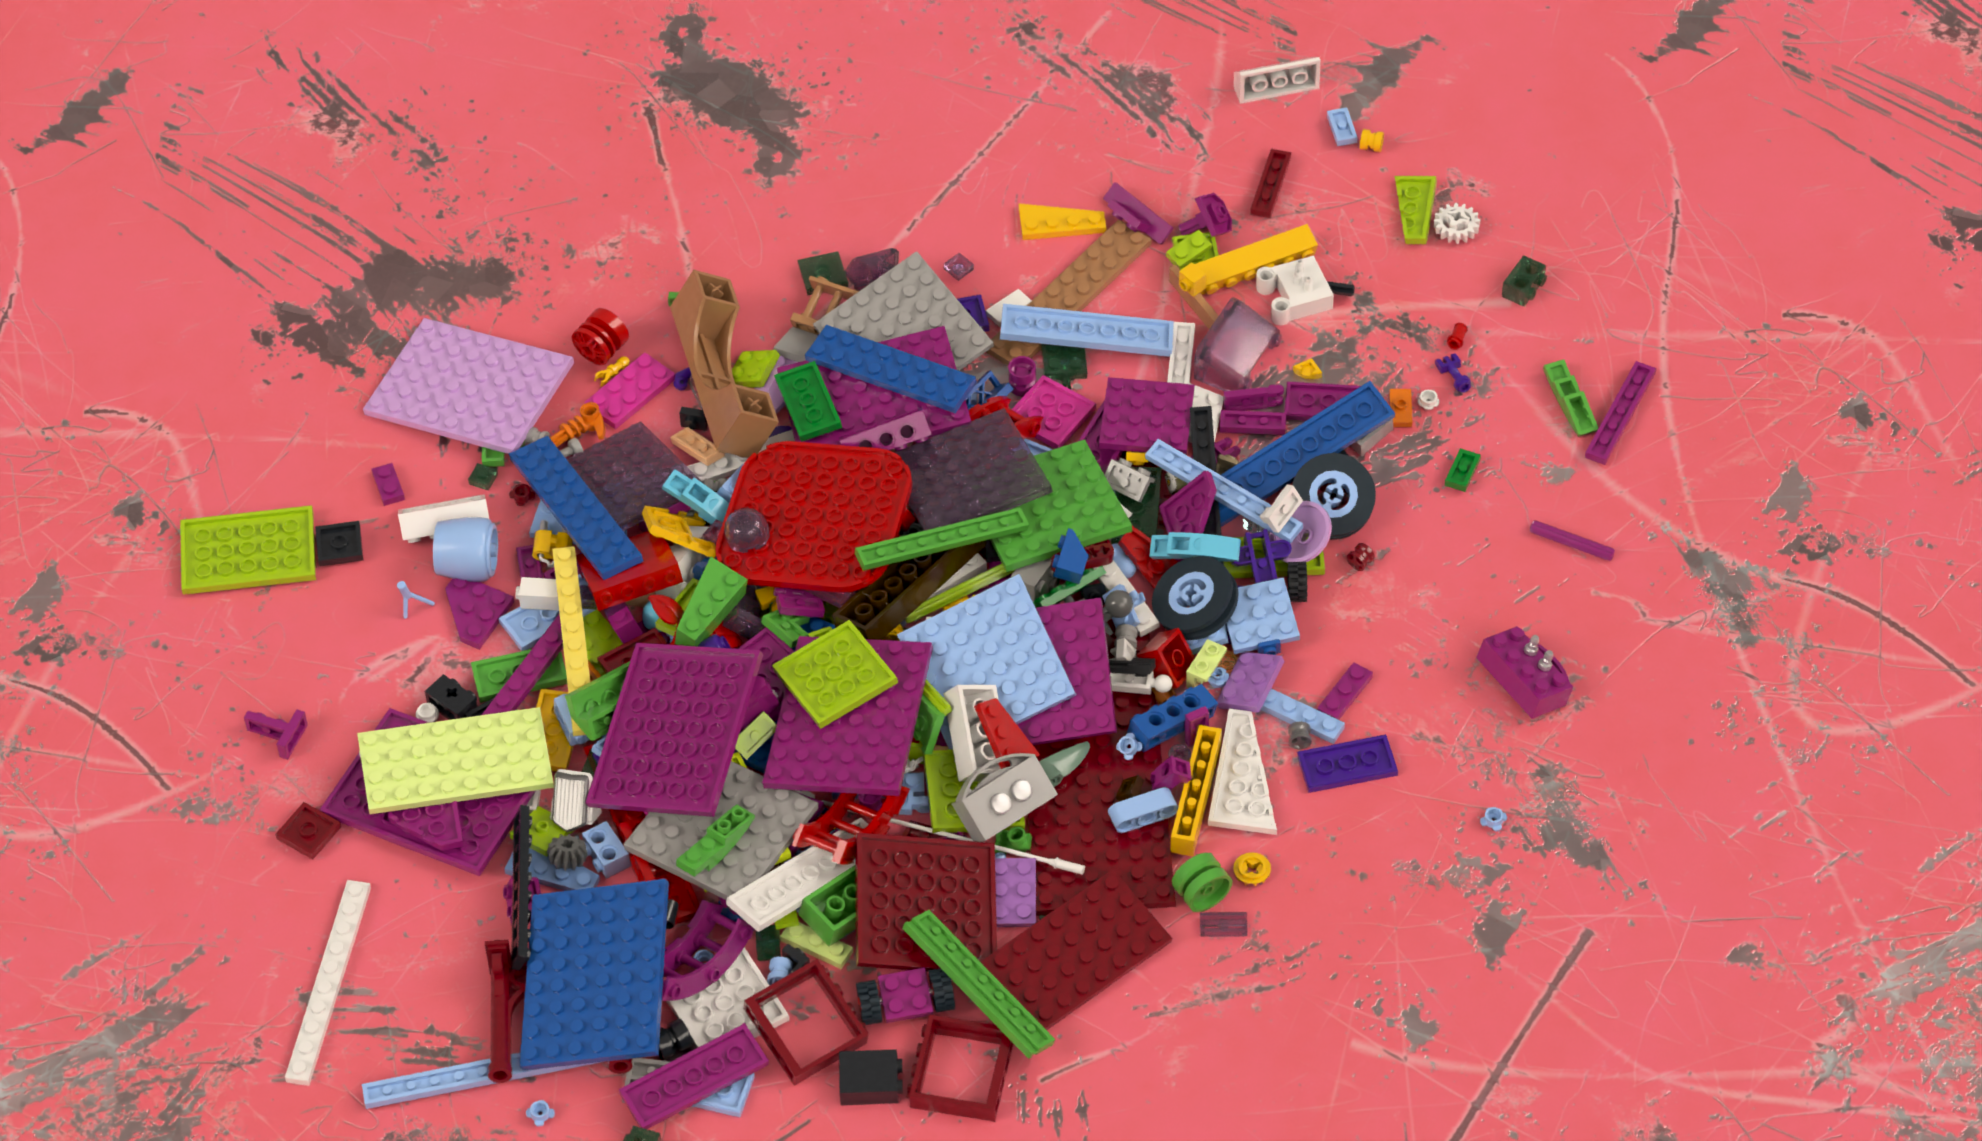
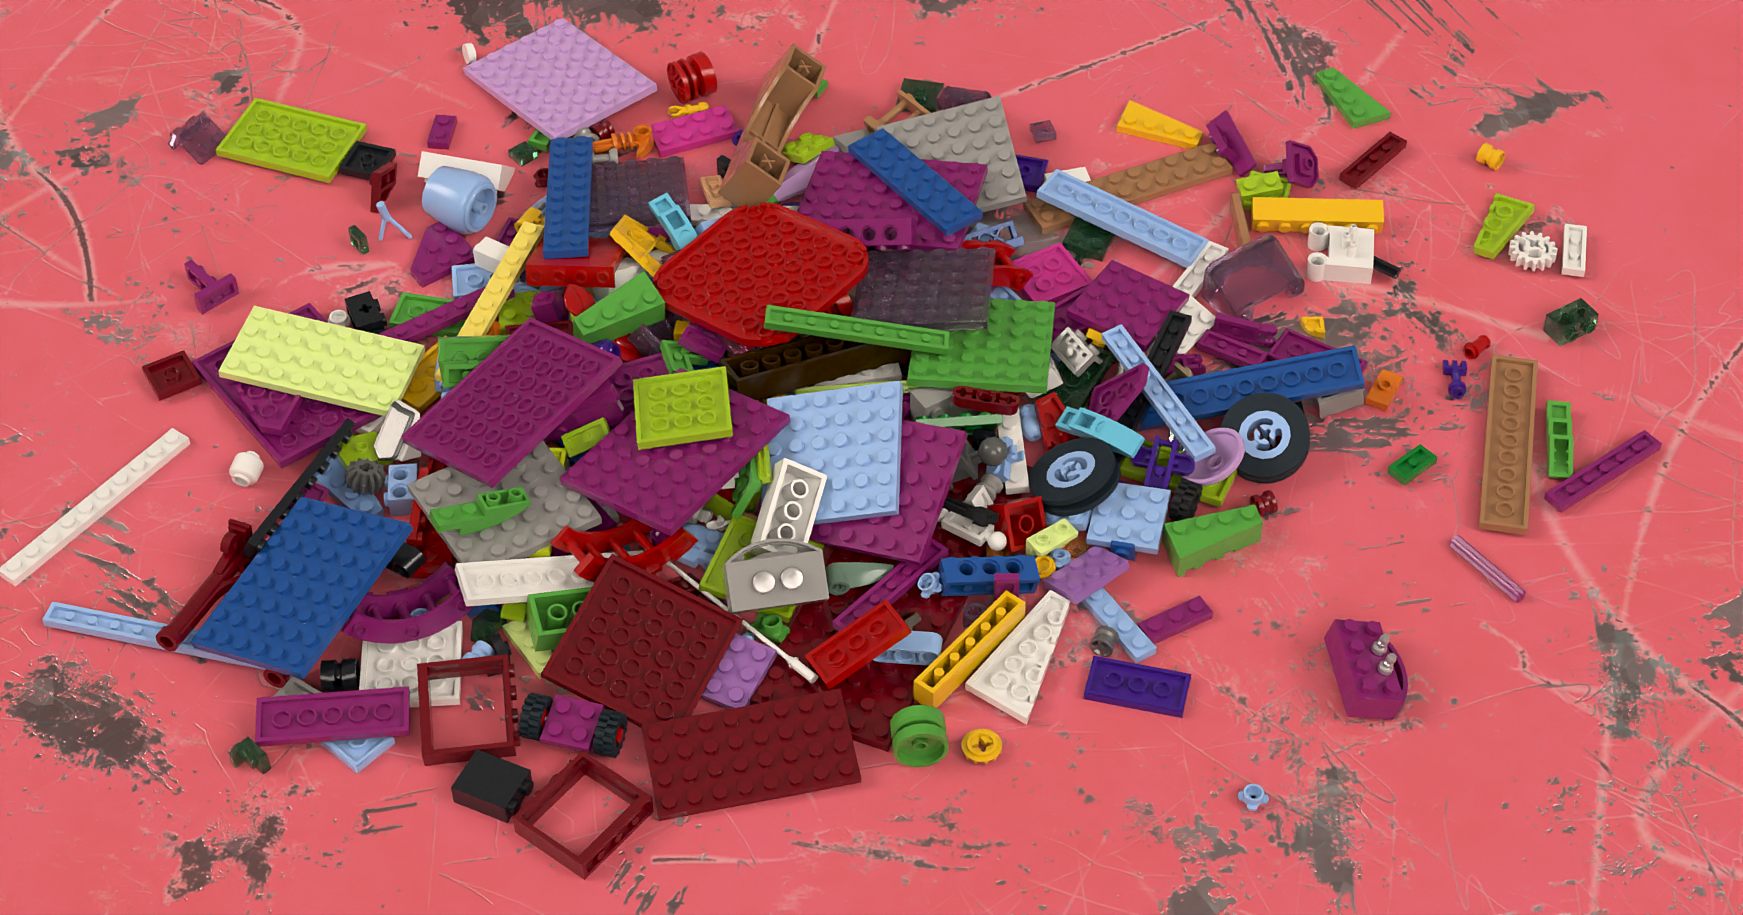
camera: 25 degrees right, 5 degrees down
light blue plate [526,1100,555,1126] -> none
cylinder [724,507,770,553] -> none
green plate [774,361,842,442] -> none
bright green plate [902,910,1055,1059] -> none
red wing [974,698,1040,769] -> none
magenta wheel [1008,356,1036,397] -> none
blue slope [1052,528,1088,584] -> none
magenta leg [1150,756,1192,792] -> none
yellow plate [1179,262,1206,297] -> none
tile [1200,912,1248,937] -> none
white slope [1234,57,1321,104] -> none
white hinge [1259,485,1303,533] -> none
light blue plate [1327,107,1358,146] -> none
white plate [1418,390,1439,410] -> none
none -> bracket [168,111,226,164]
none -> white head [229,451,264,487]
none -> tile [348,225,369,255]
none -> dark red wing [369,162,397,213]
none -> white tile [462,43,476,64]
none -> dark red wheel [589,119,615,140]
none -> red plate [804,599,912,690]
none -> magenta plate [833,538,949,631]
none -> yellow plate [1035,555,1056,579]
none -> bright green wedge [1162,505,1263,577]
none -> bright green wing [1315,67,1391,129]
none -> medium nougat plate [1478,355,1538,535]
none -> white plate [1561,224,1587,277]

